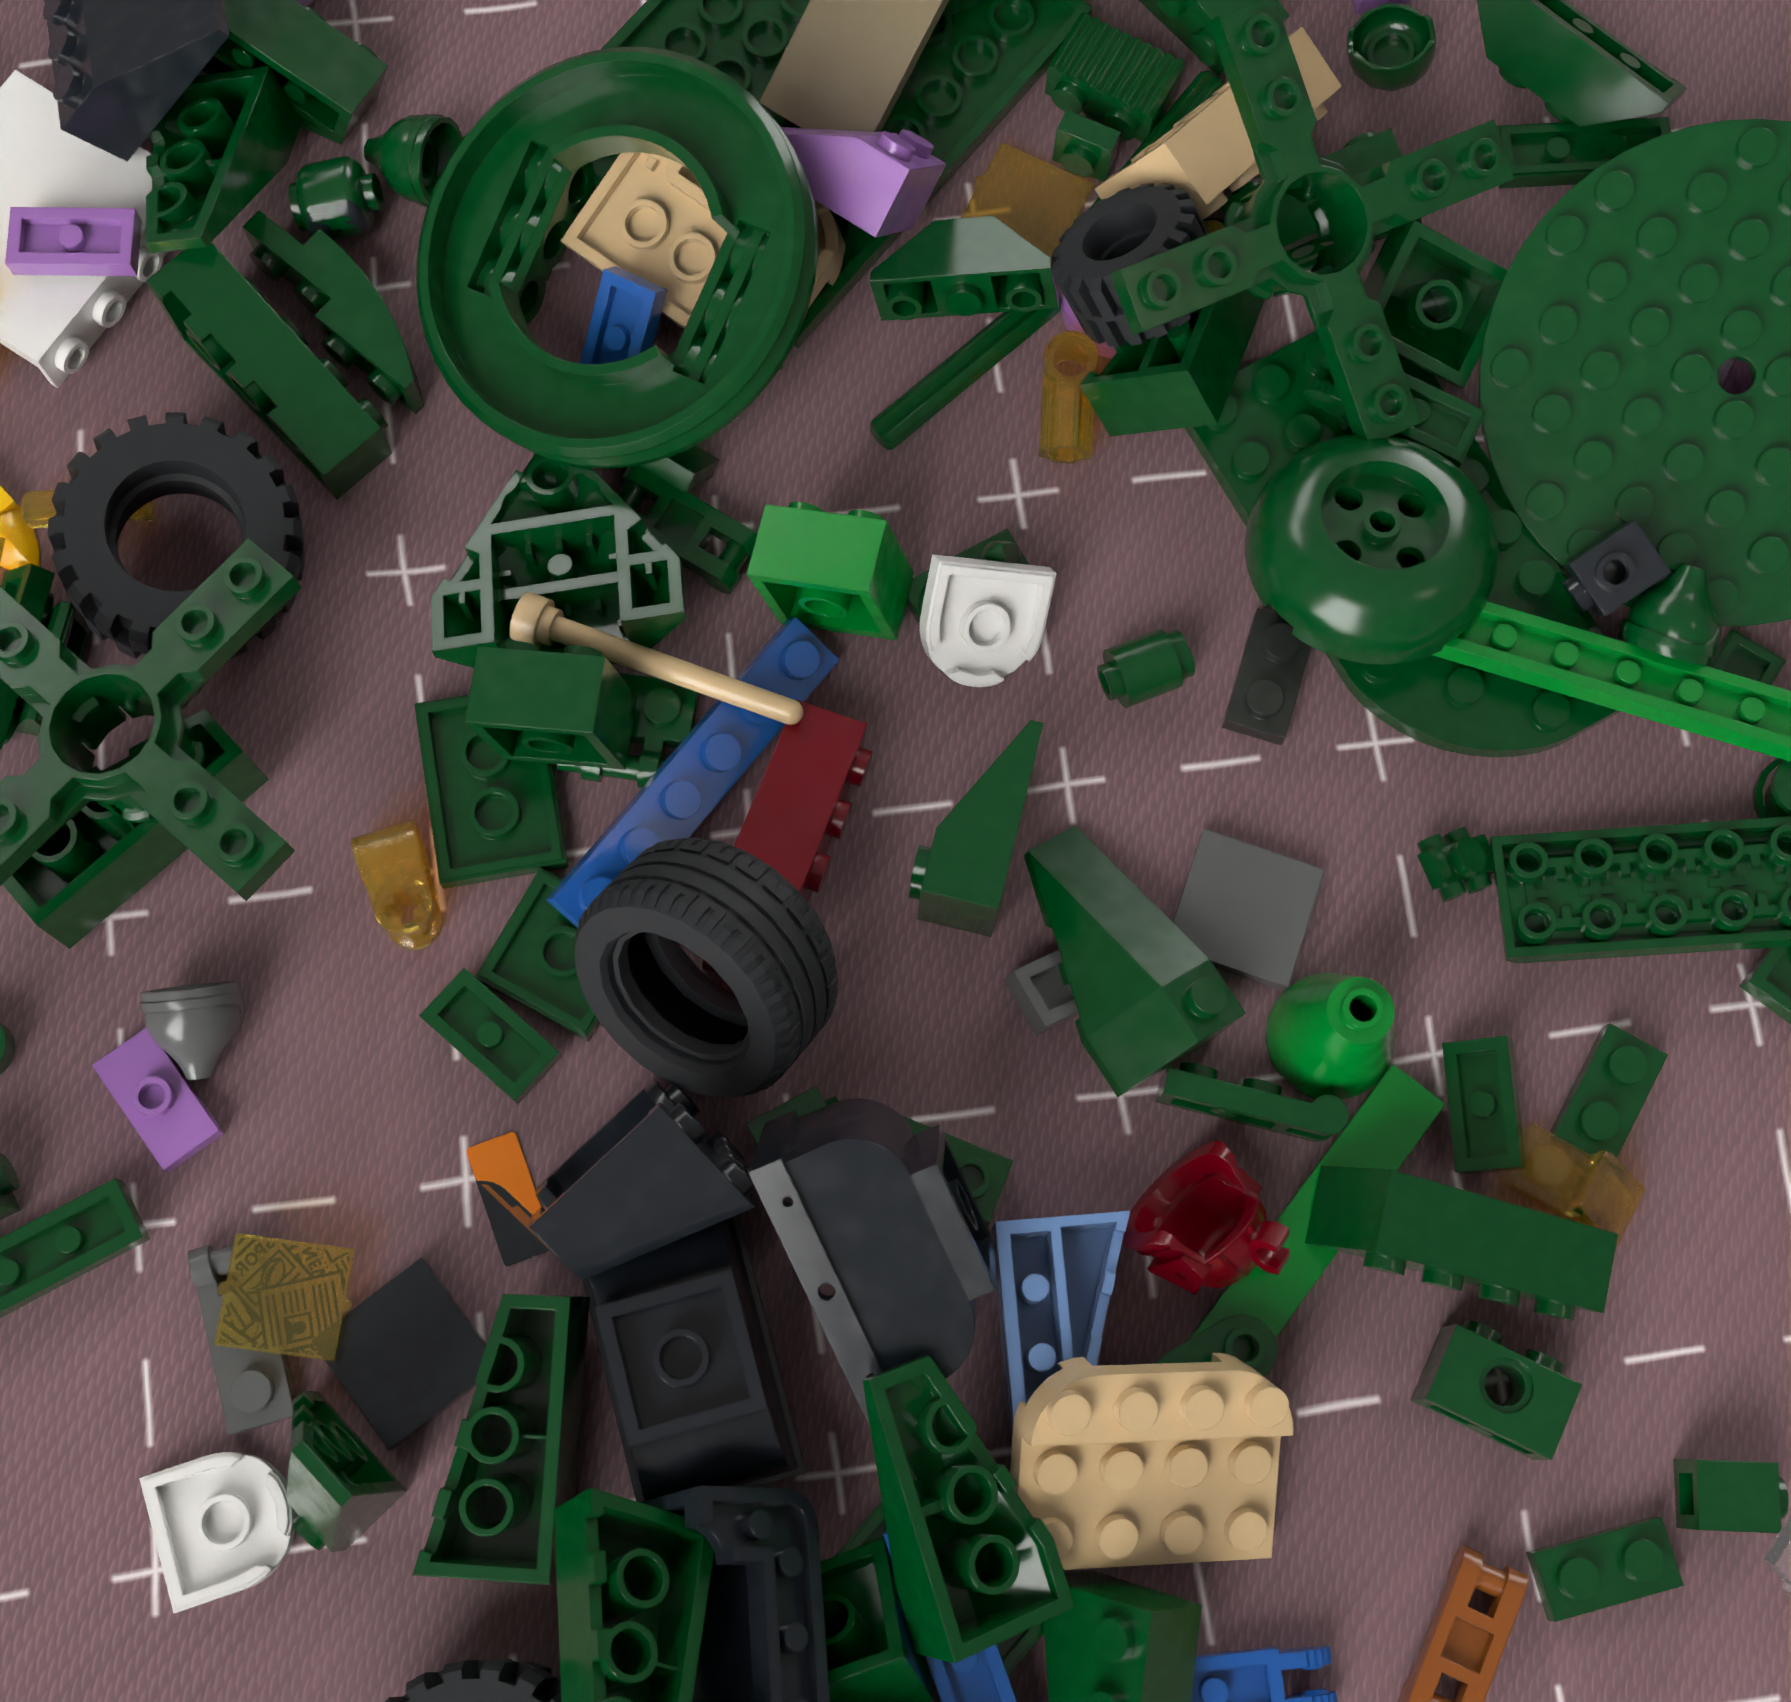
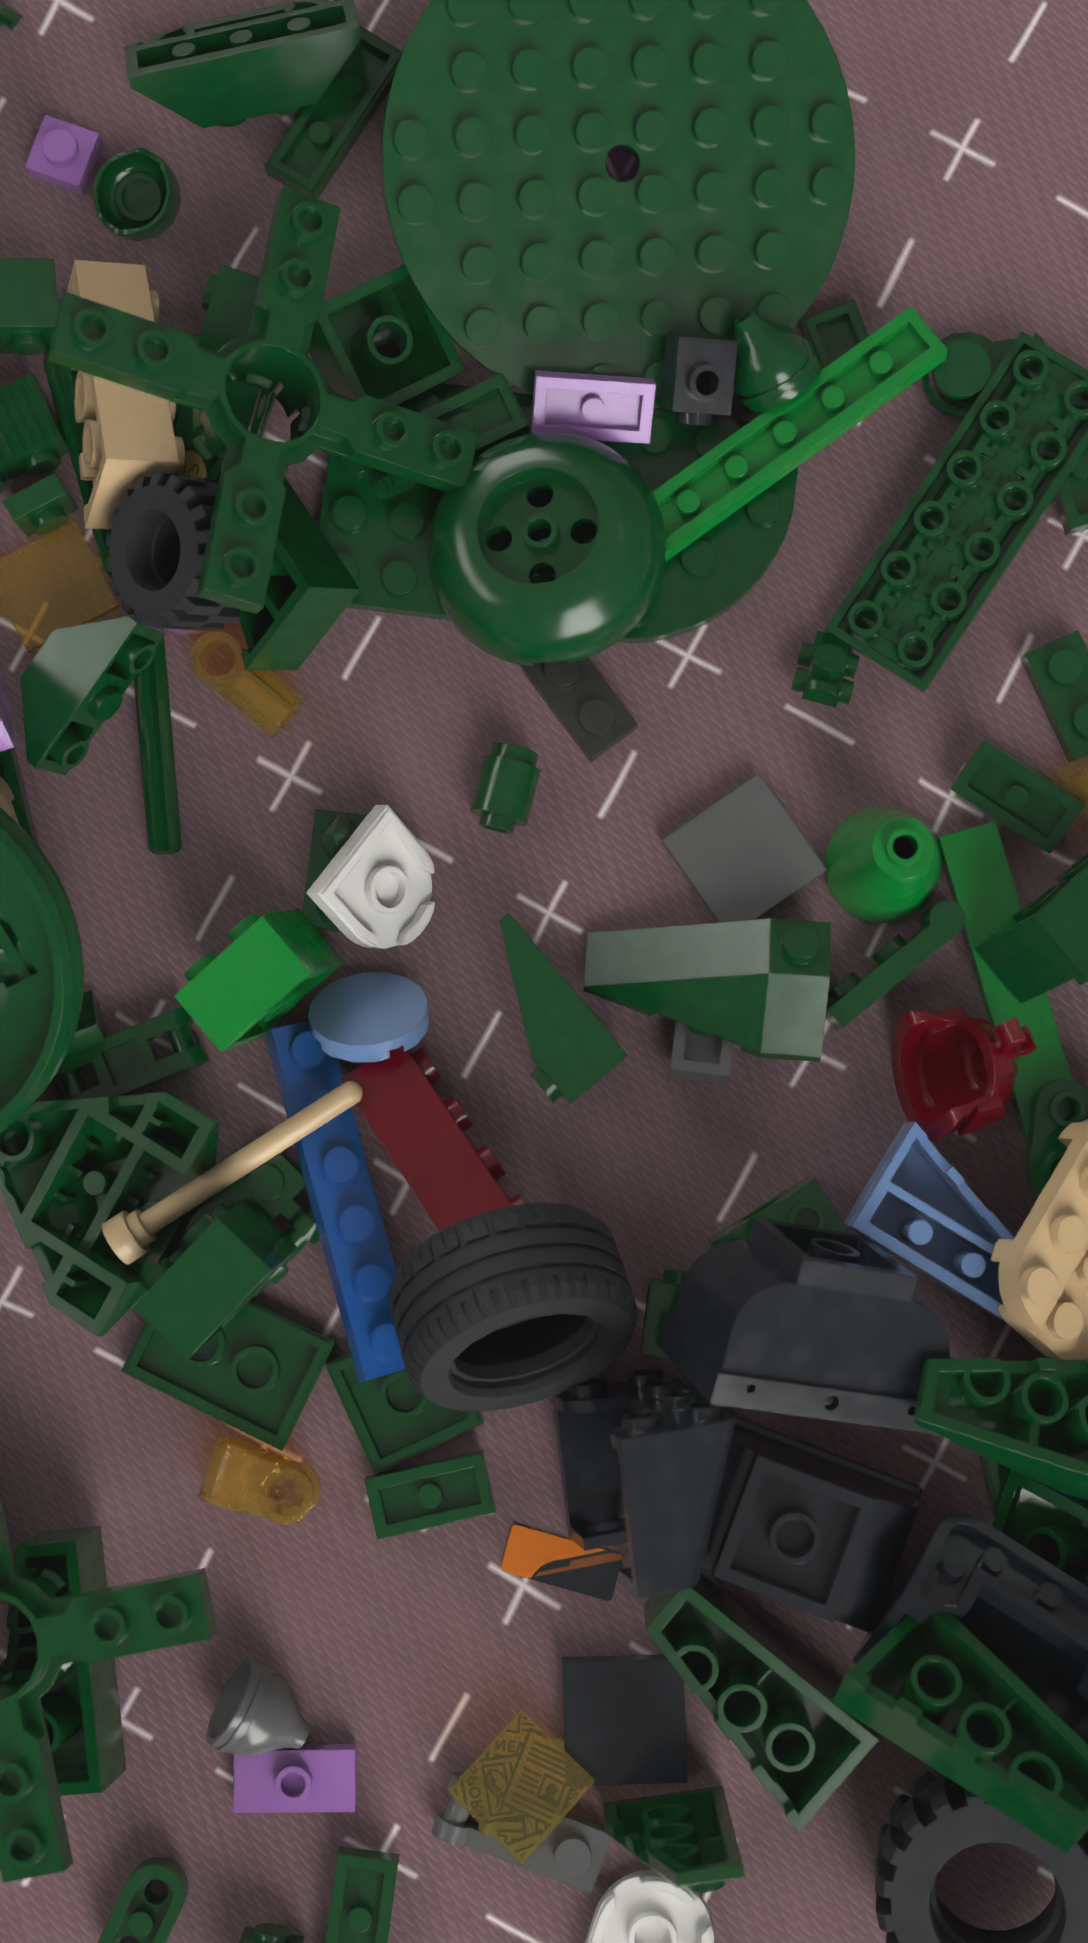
camera: 45 degrees left, 10 degrees up
none -> medium blue tile [308,972,430,1062]
none -> plate [530,370,656,444]

